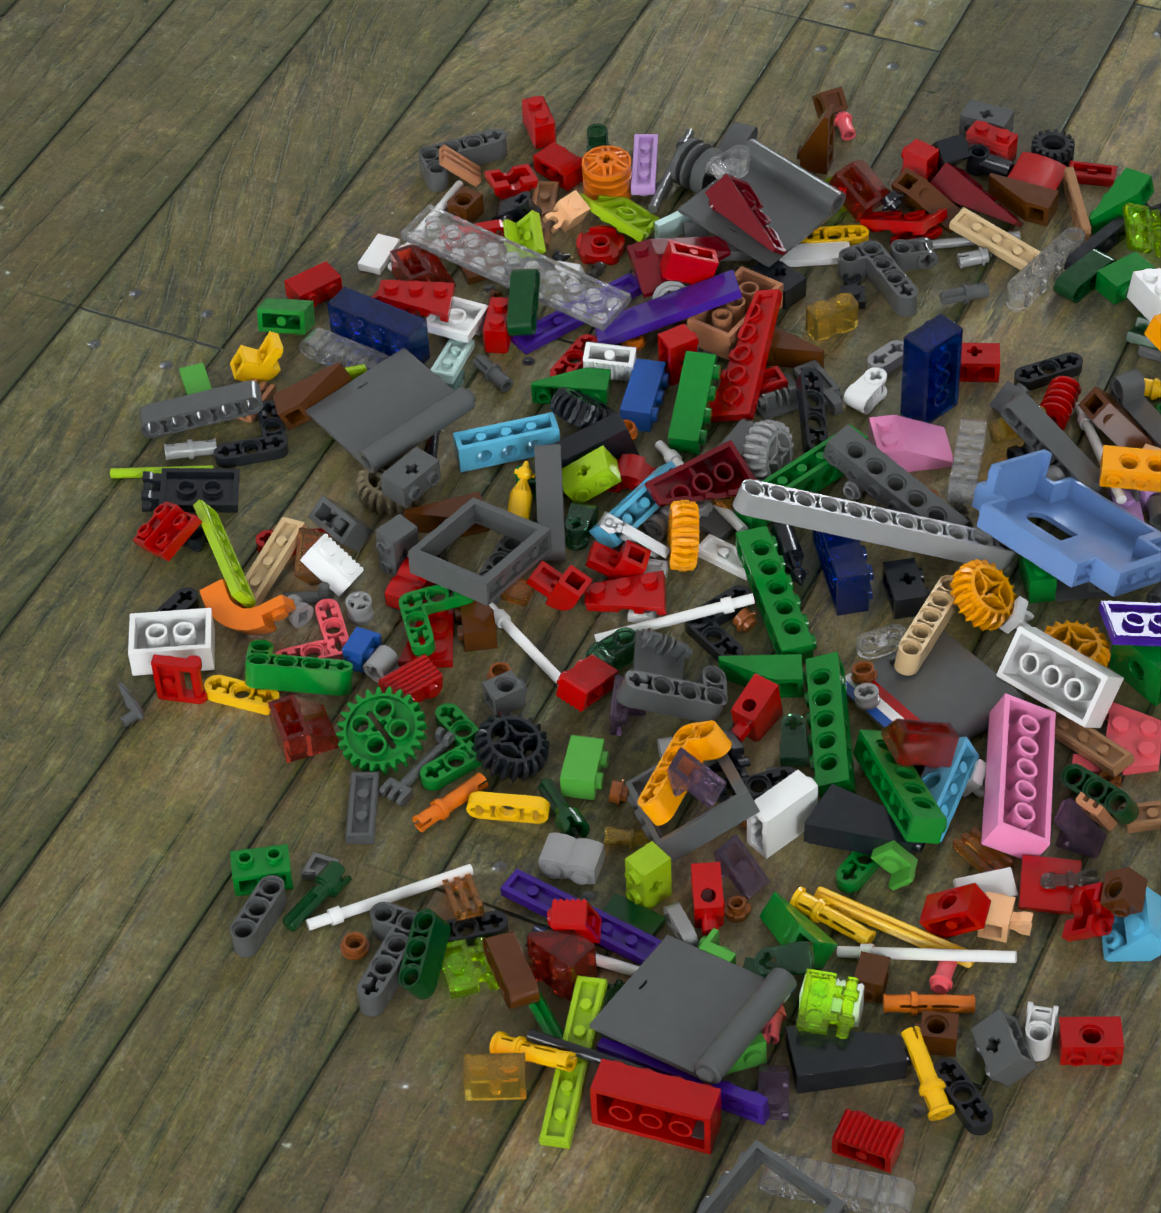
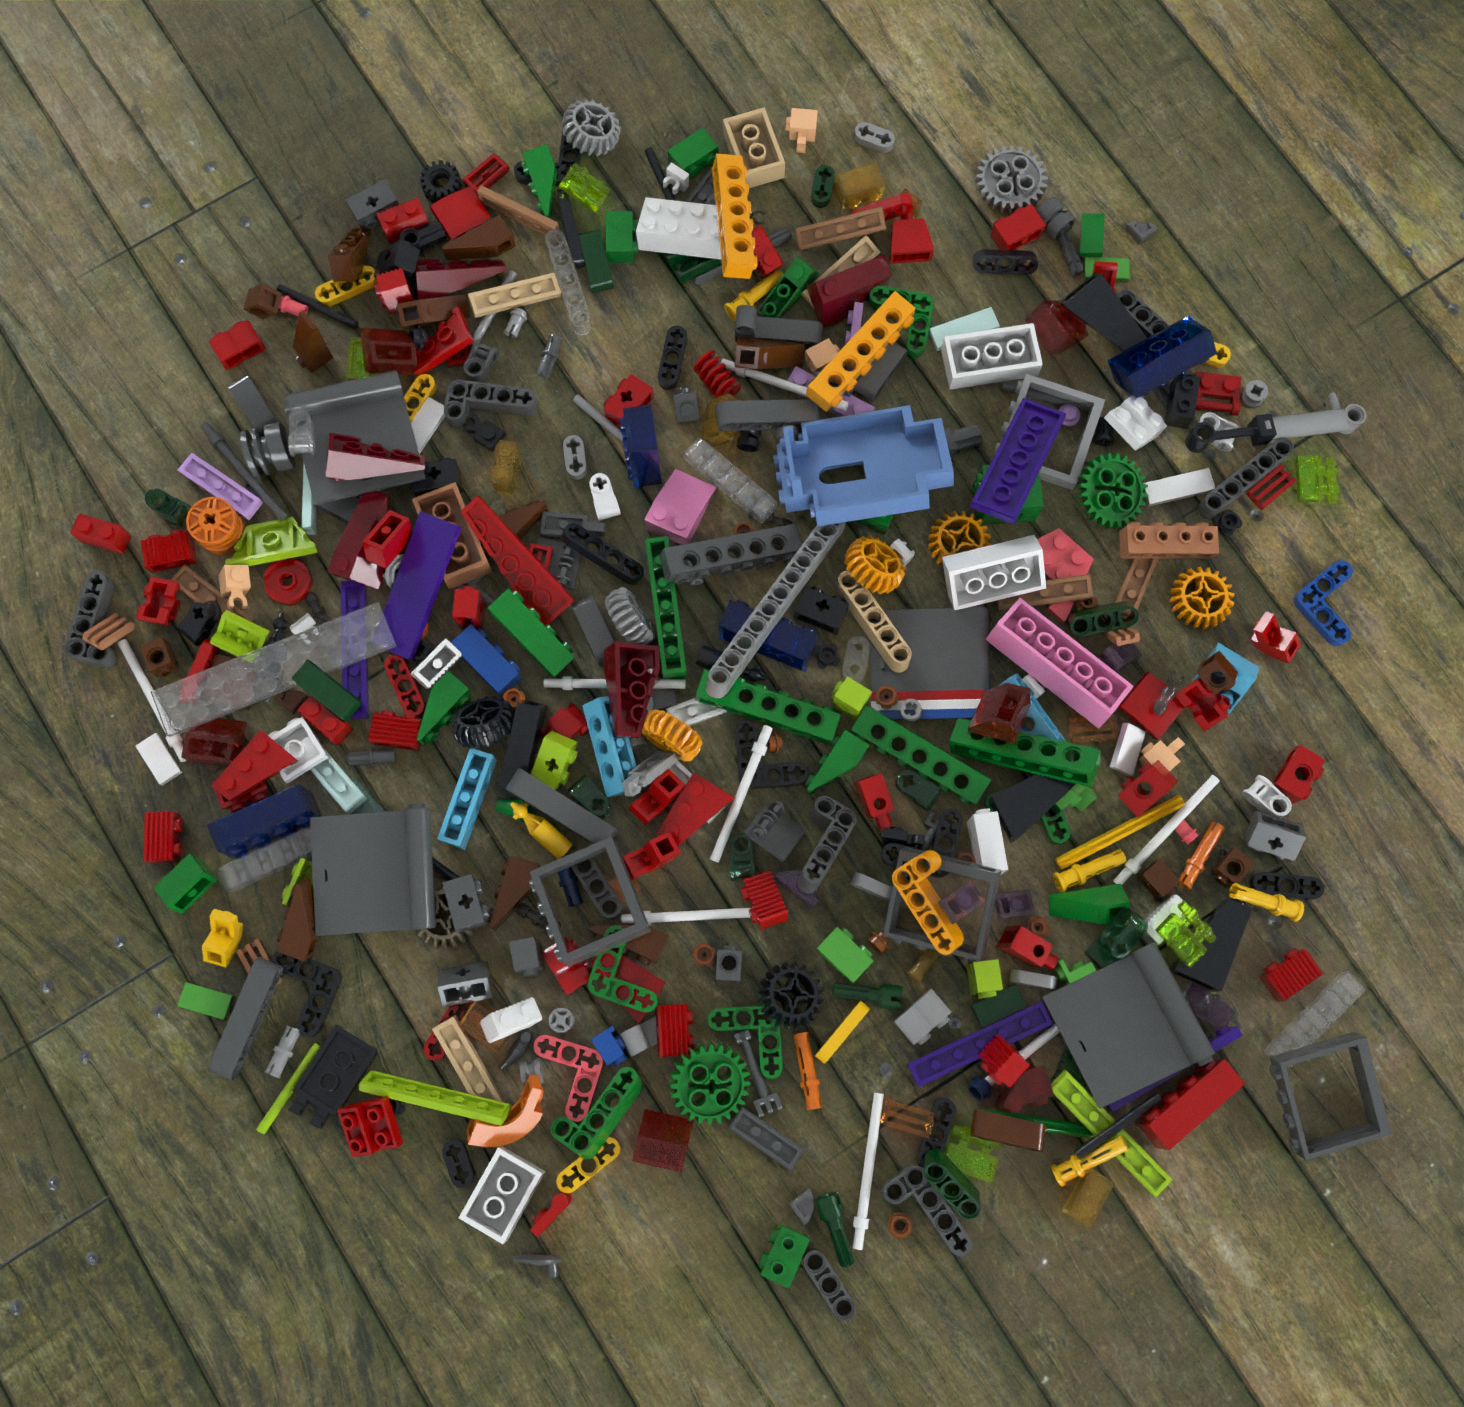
camera: 60 degrees left, 30 degrees up
none -> red brick [209,320,266,370]
none -> black bar [276,284,358,329]
none -> yellow beam [315,266,378,307]
none -> reddish brown slope [328,228,371,282]
none -> red brick [368,710,422,751]
none -> dark blue pin [555,860,584,908]
none -> black plate [815,644,840,669]
none -> lime brick [831,676,872,722]

